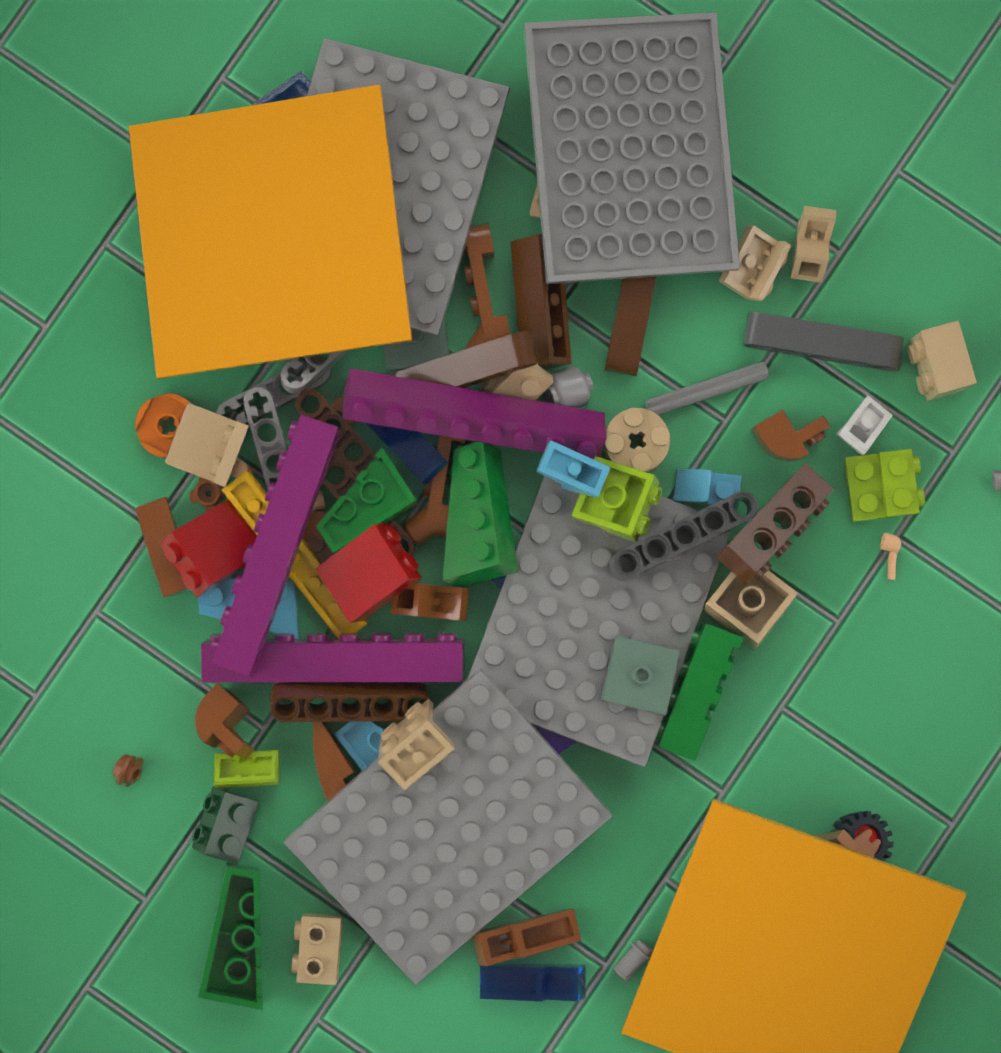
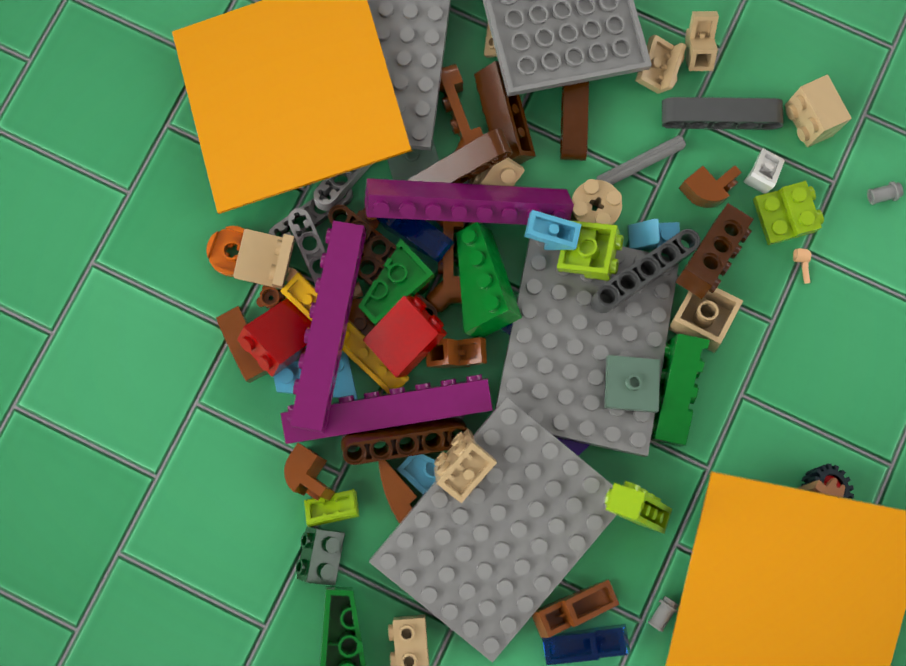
camera: 10 degrees left, 5 degrees down
dark orange plate [113,754,144,787] -> none
light grey head [543,366,593,408] -> none
none -> lime brick [605,481,672,534]

